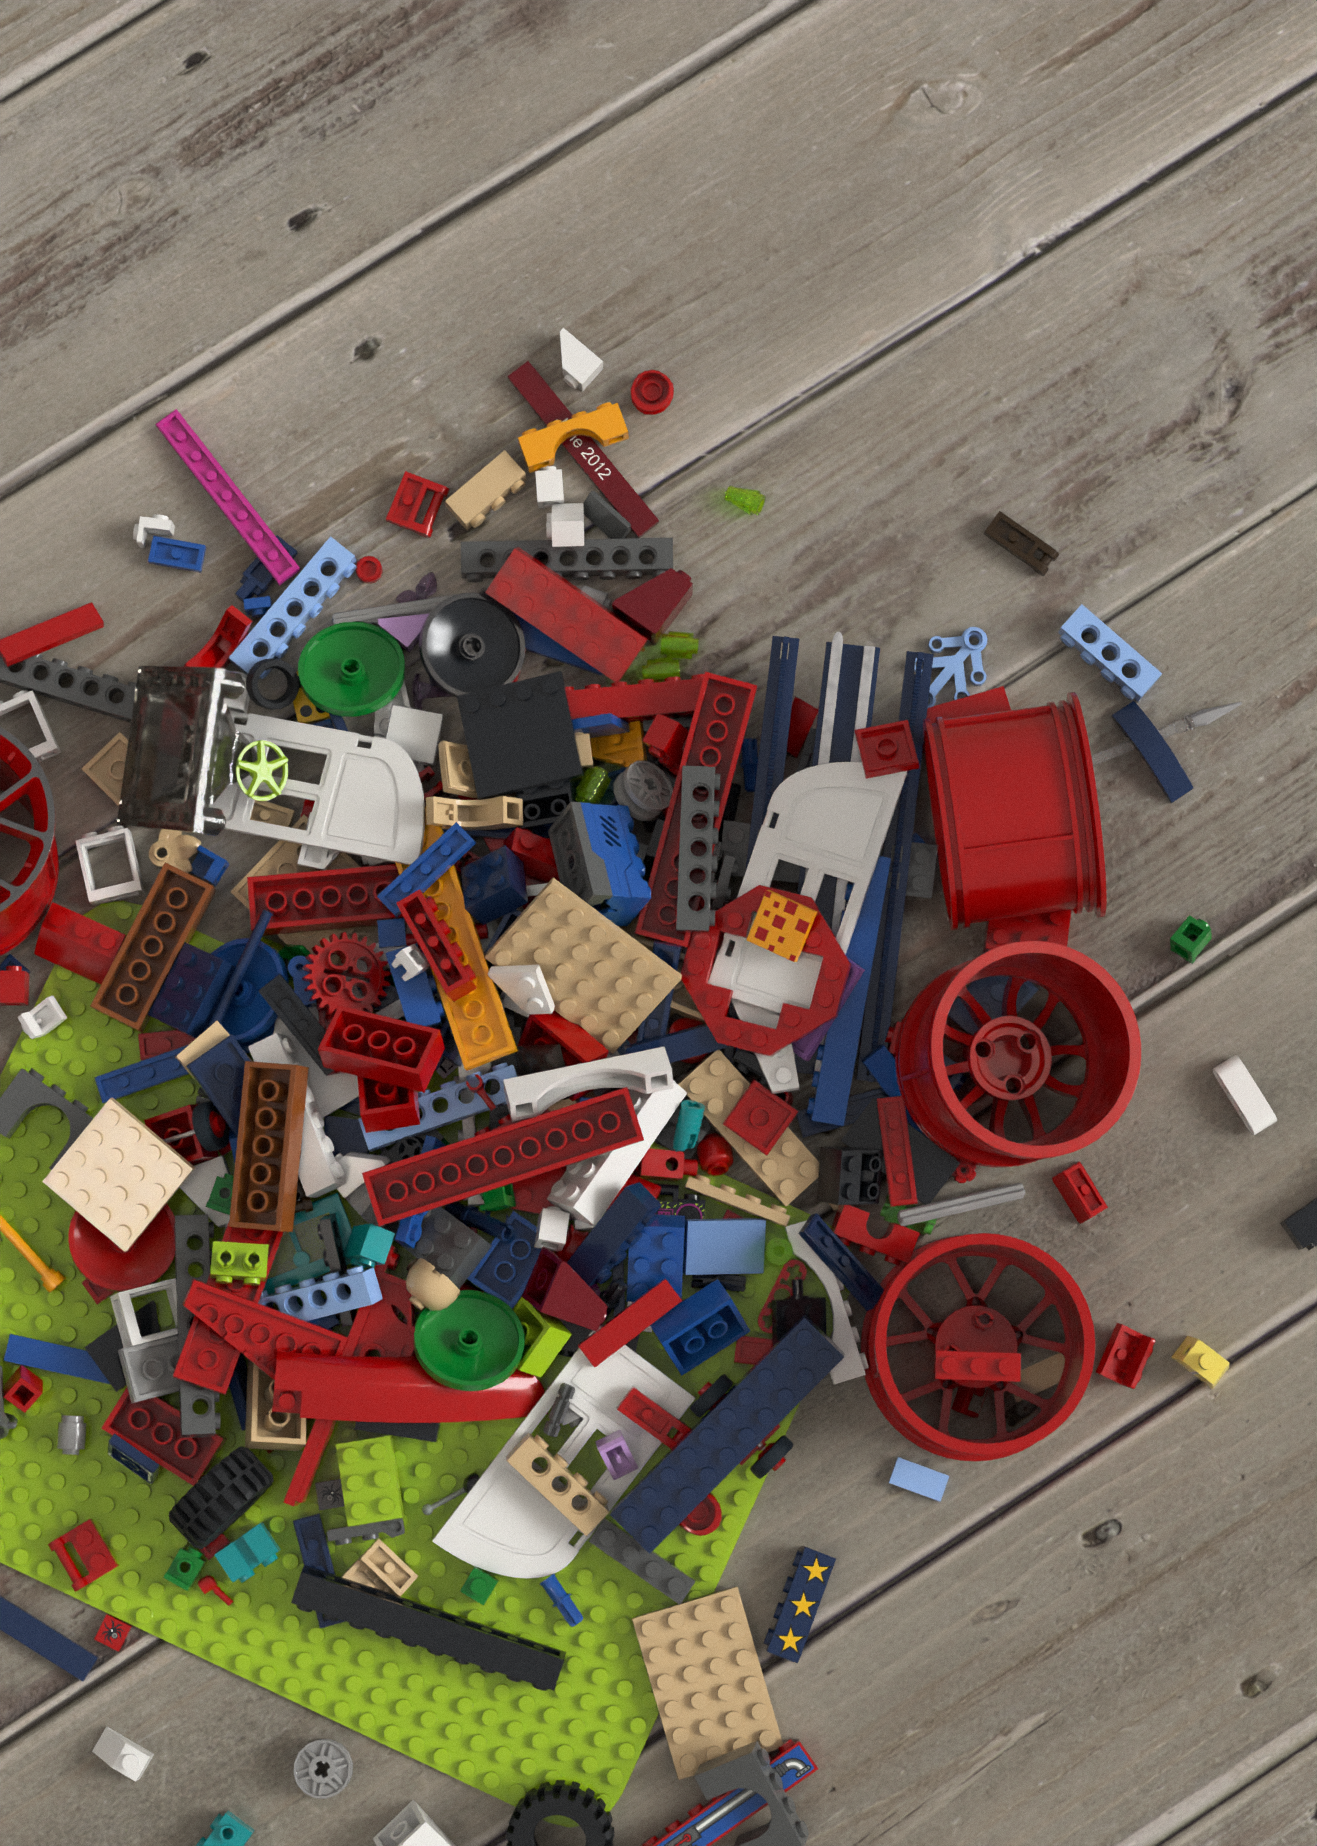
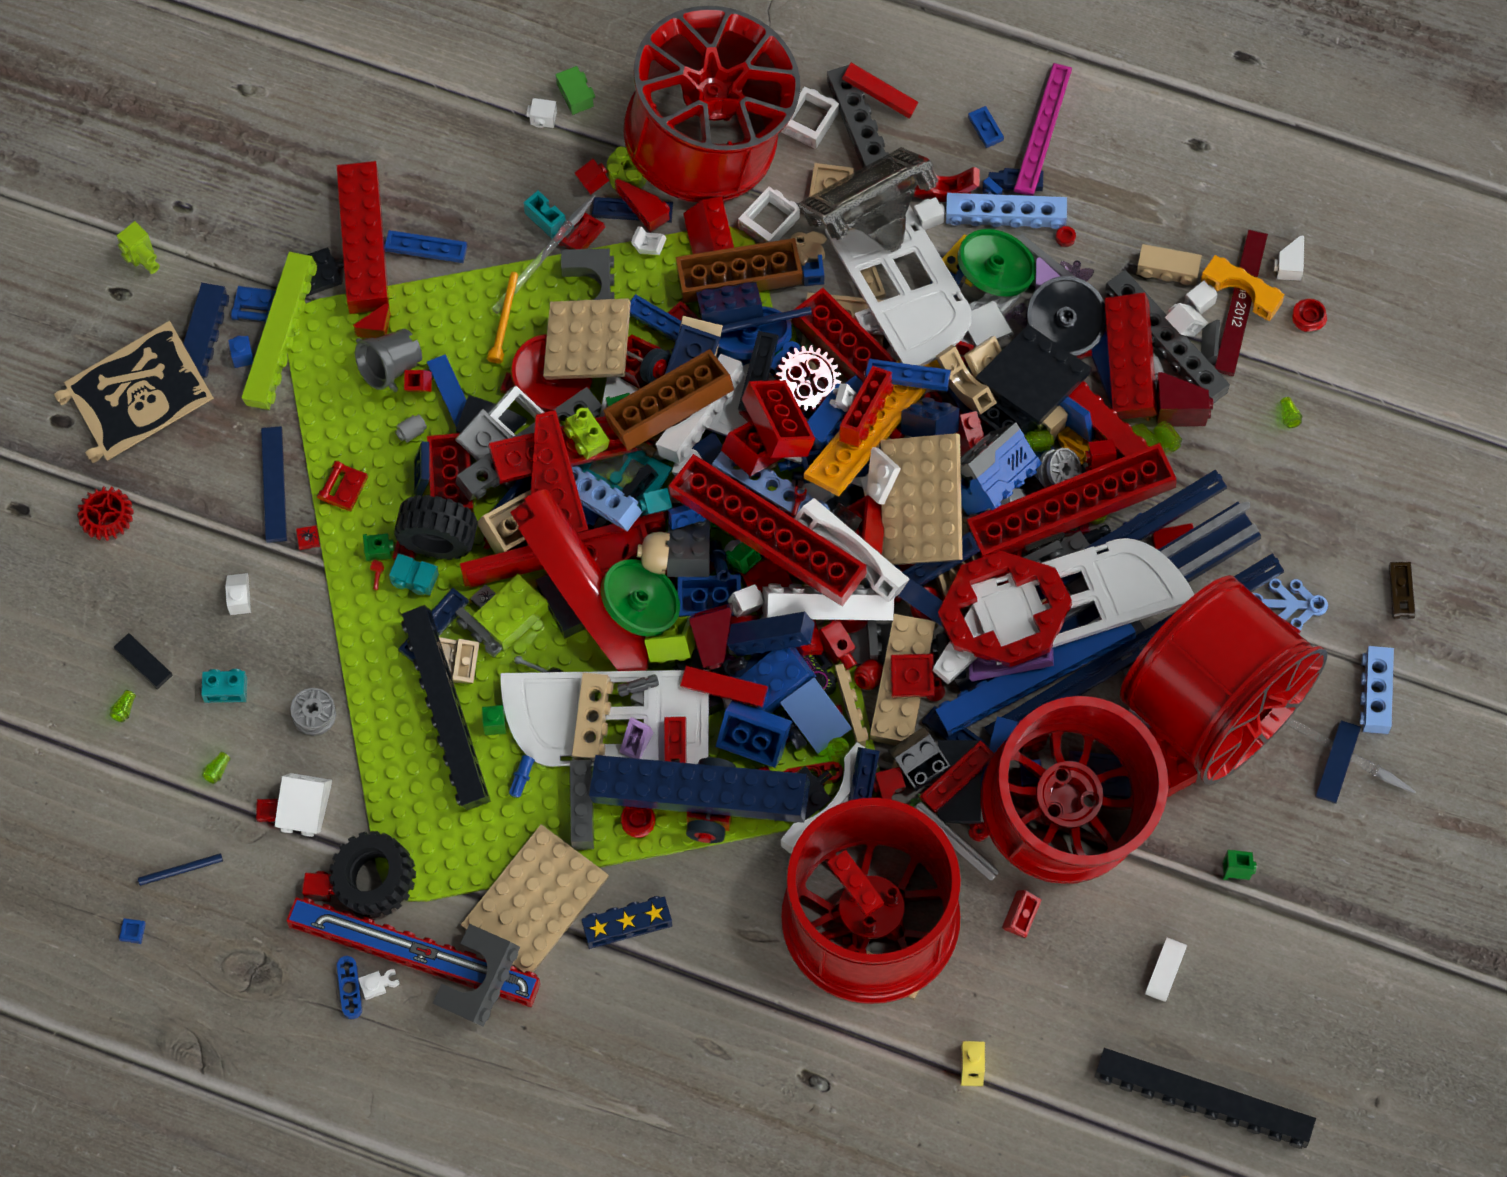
camera: 55 degrees right, 15 degrees down
white bracket [133,514,175,548] -> none
wheel [235,740,288,801] -> none
black tyre [246,659,299,710] -> none
red plate [386,471,450,538] -> none
teal hinge [673,1100,705,1152] -> none
dark grey brick [676,766,721,932] -> none
light orange tile [746,890,817,962] -> none
red tile [855,720,919,779] -> none
light blue tile [888,1457,949,1502] -> none
red bracket [1095,1323,1155,1389] -> none

